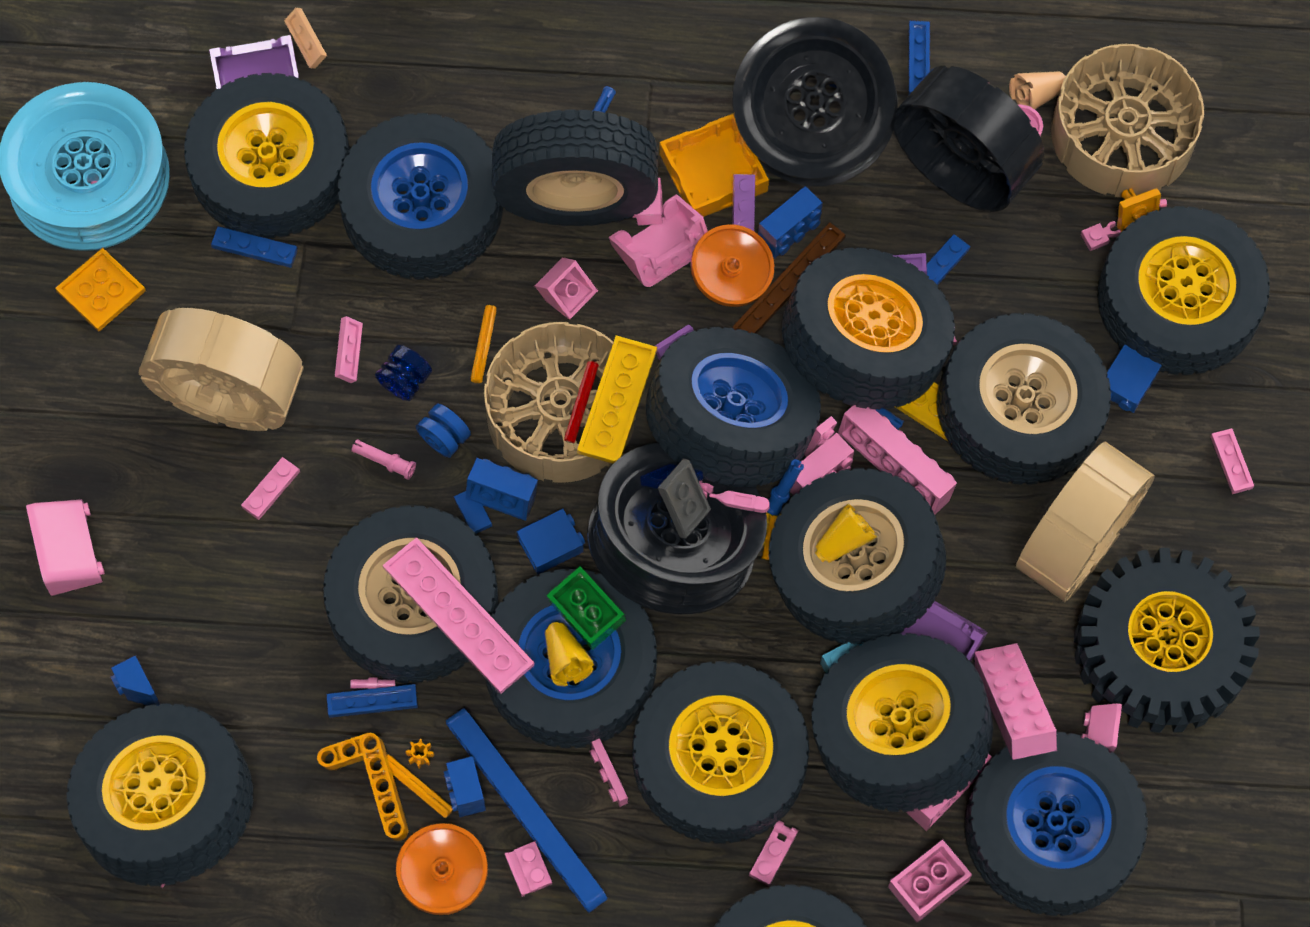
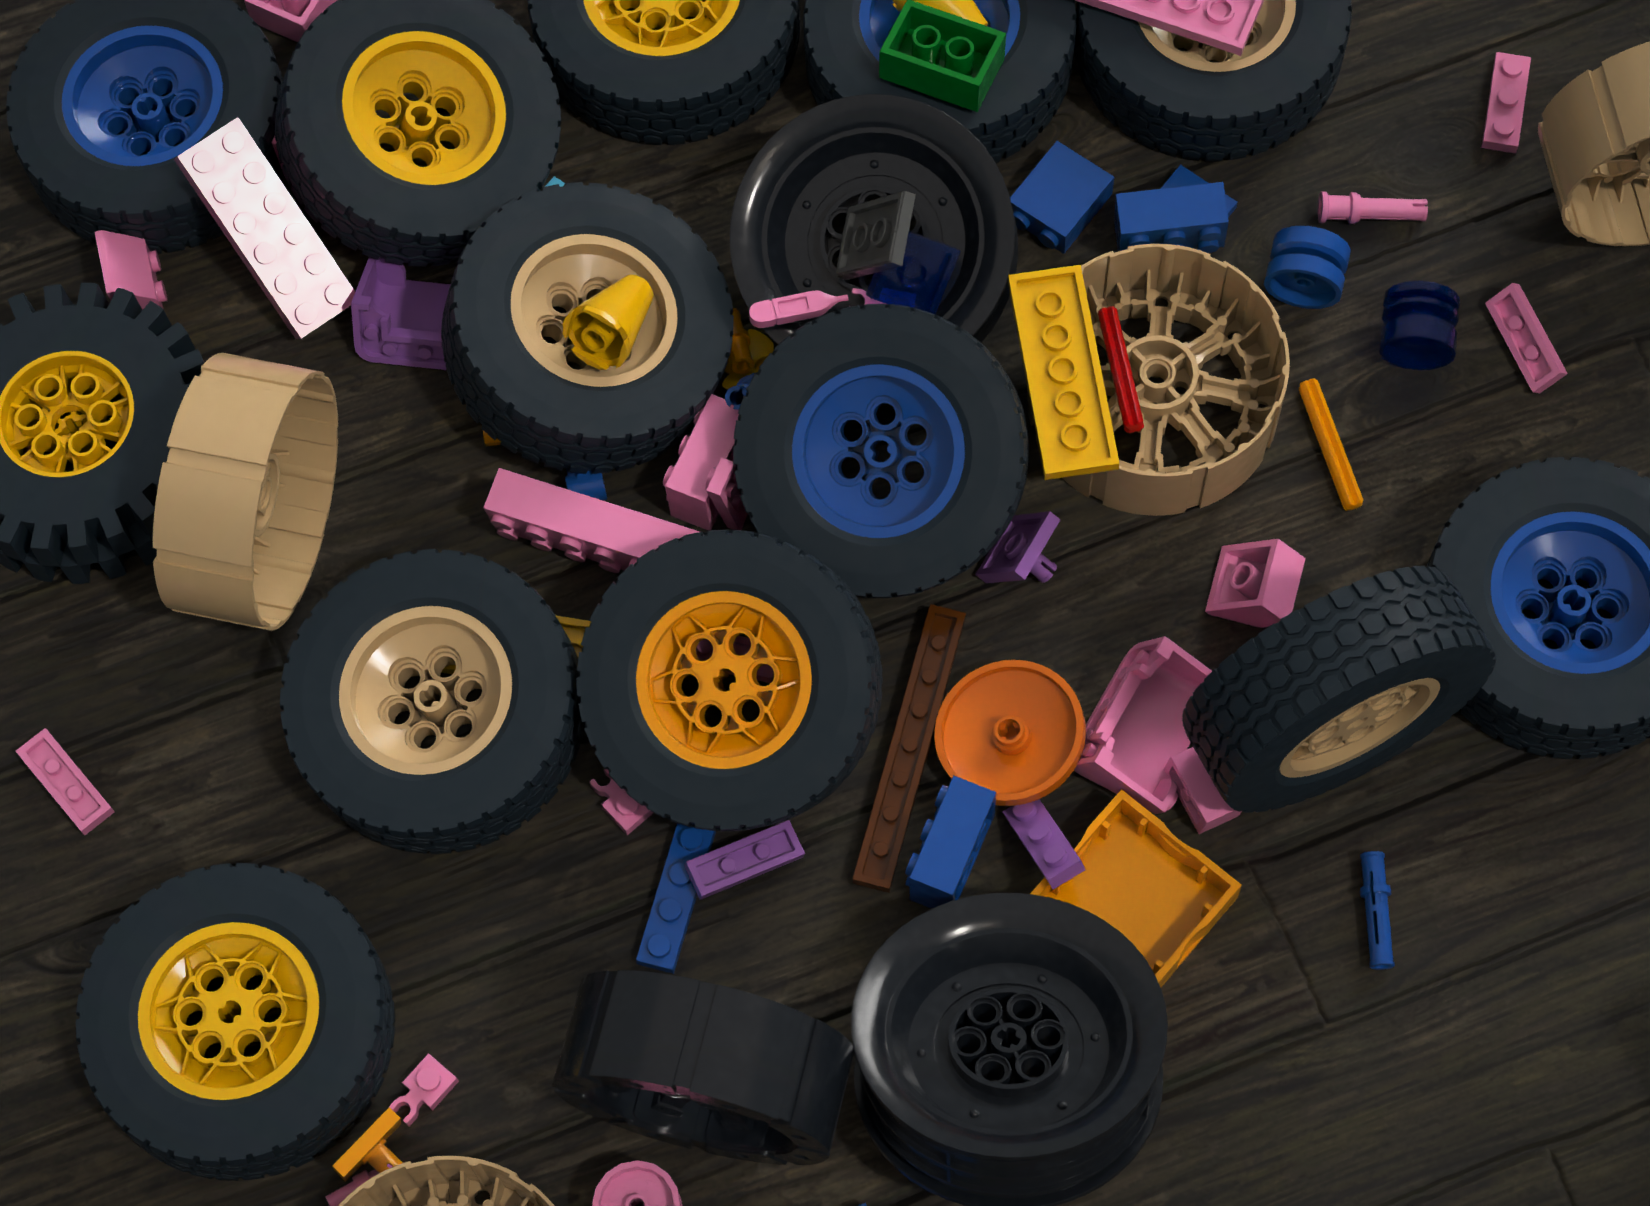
camera: 160 degrees right, 0 degrees up
blue brick [1107,345,1162,413] -> none

